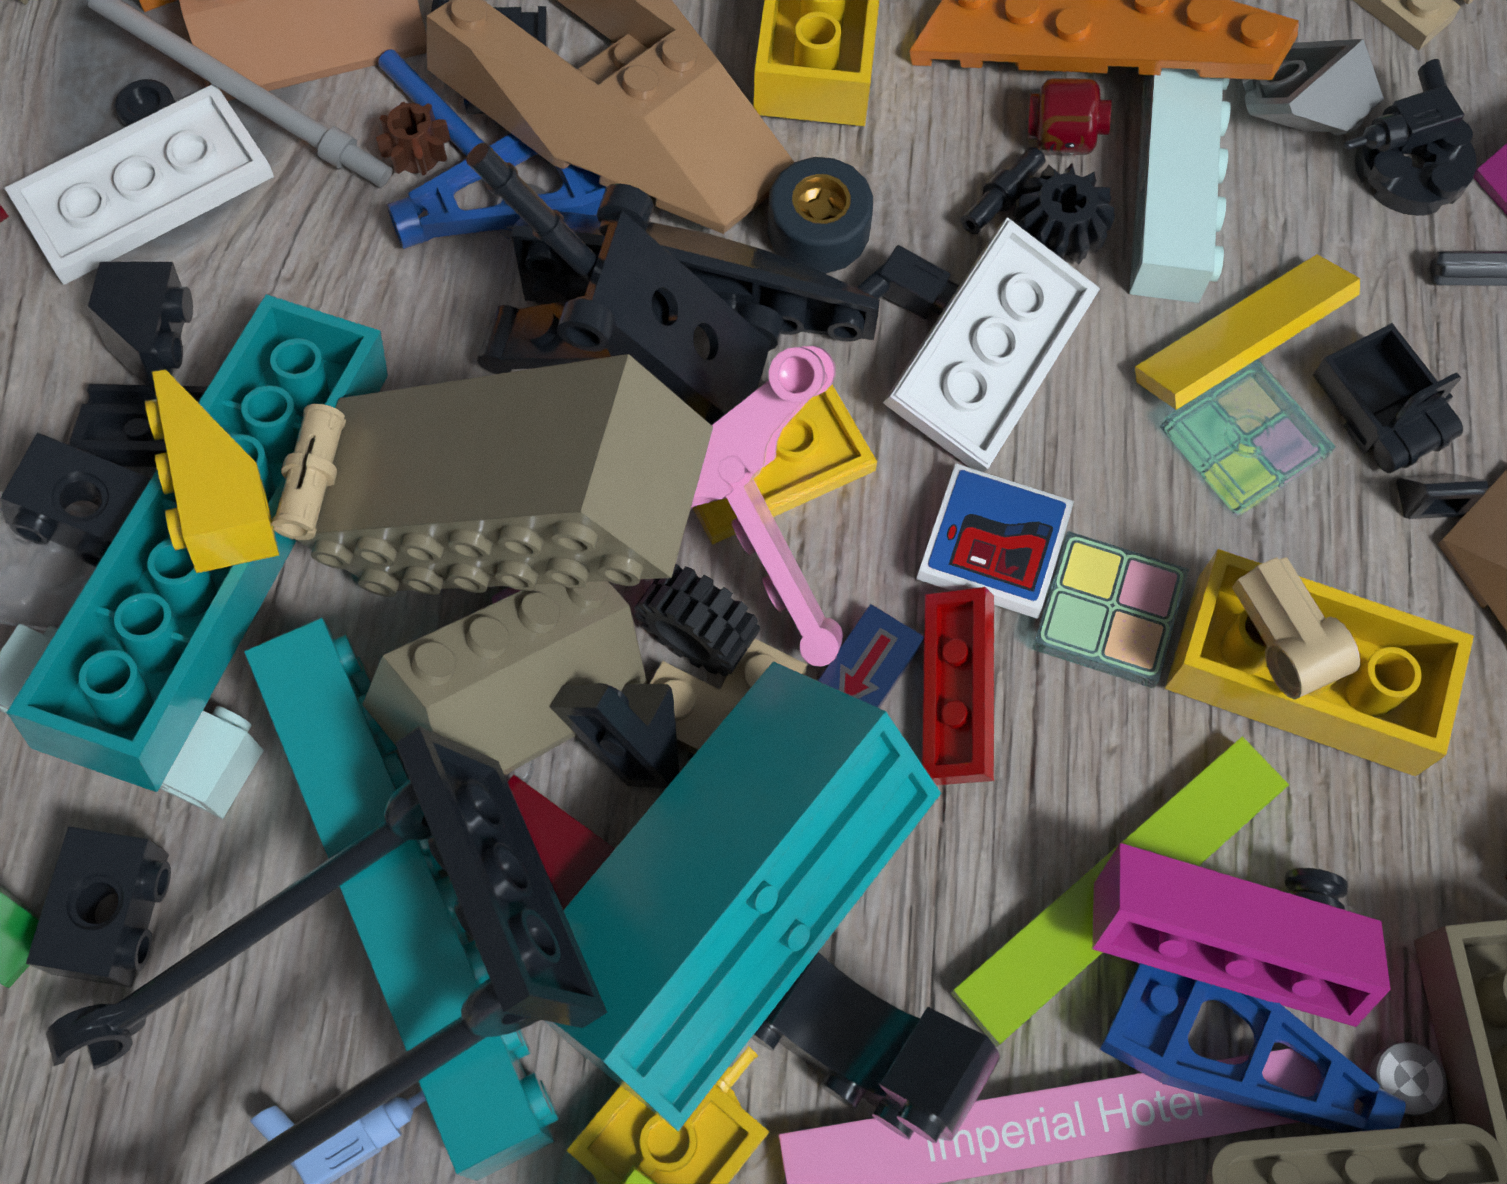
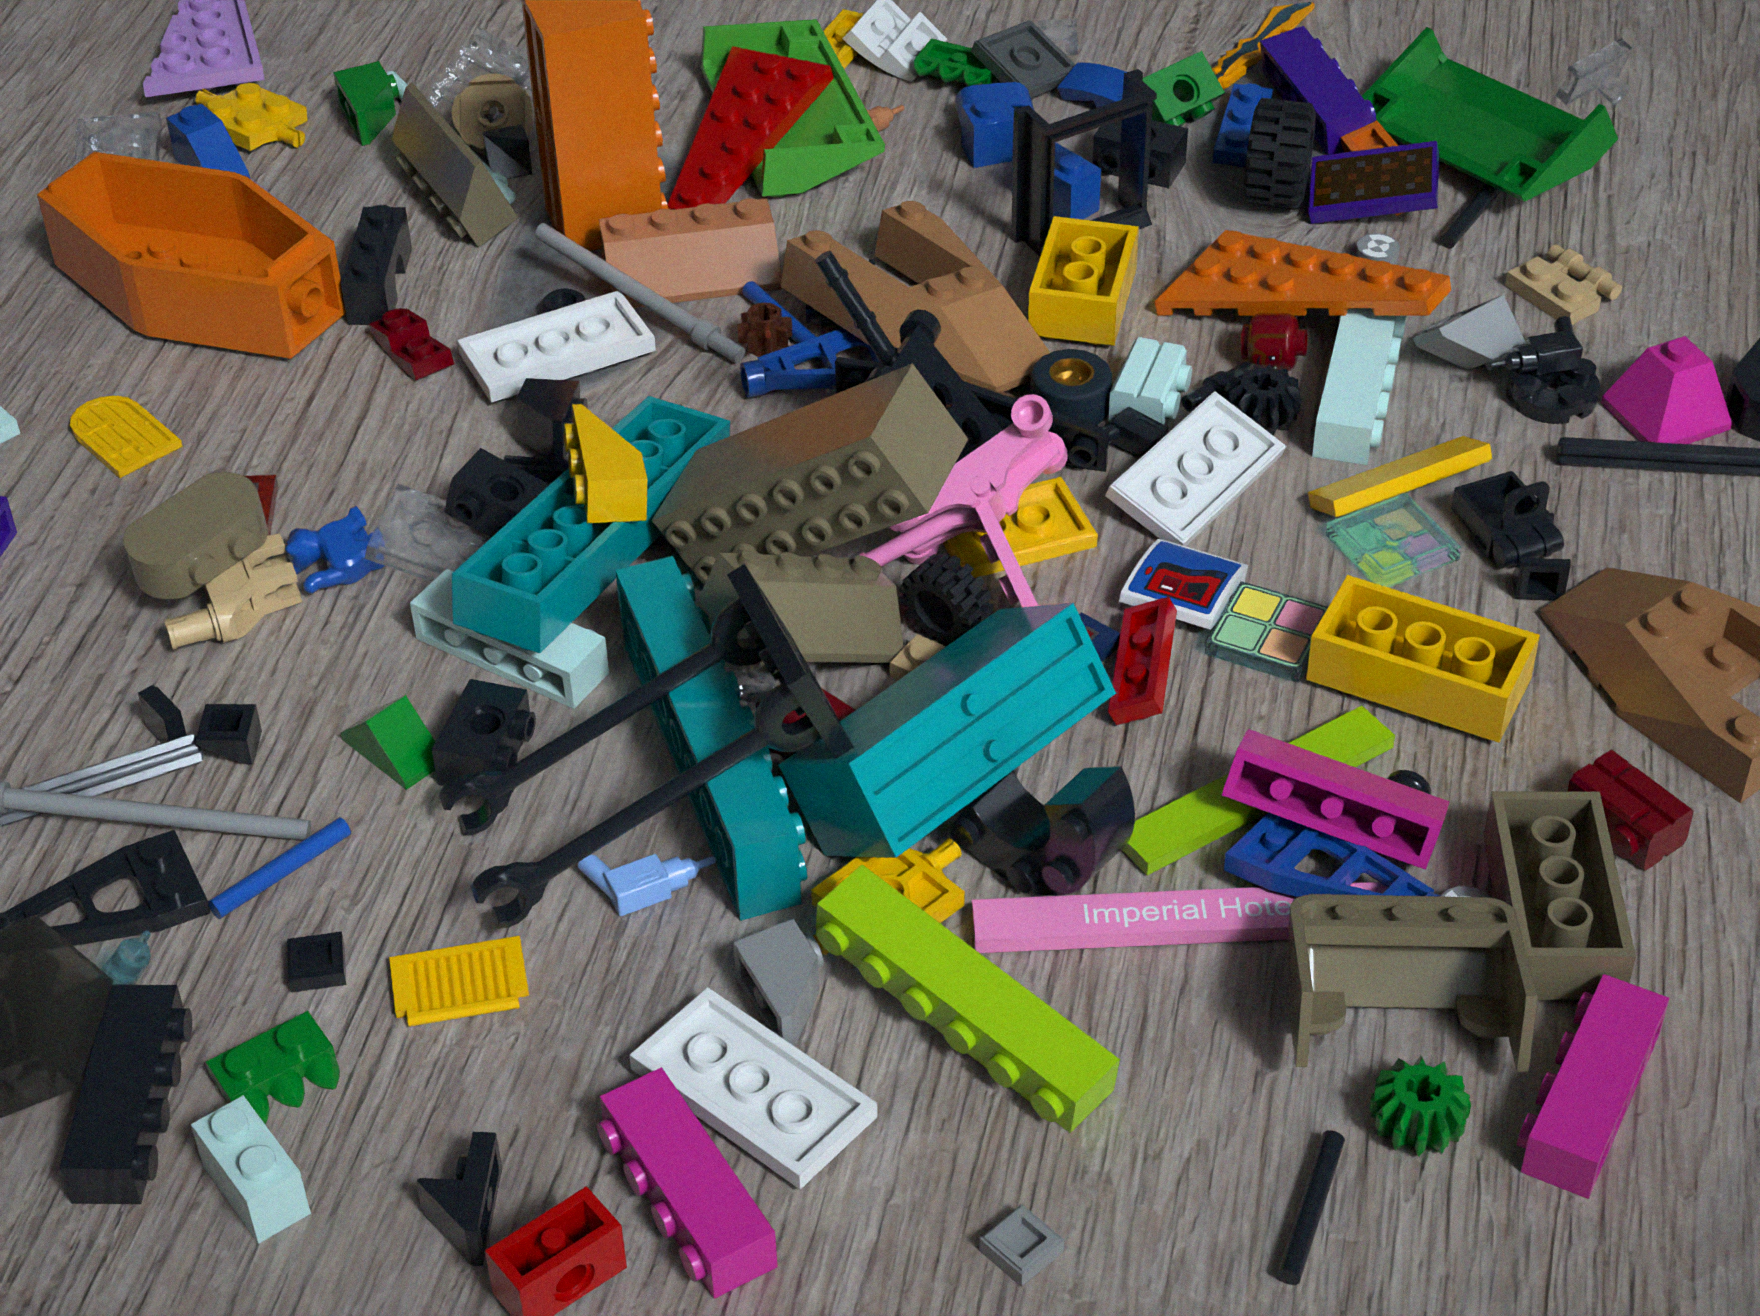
camera: 10 degrees right, 25 degrees down
tan pin [271,404,346,540] -> none
black slope [550,683,679,788] -> none
tan piece [1232,557,1360,699] -> none
none -> light aqua brick [1109,337,1192,425]

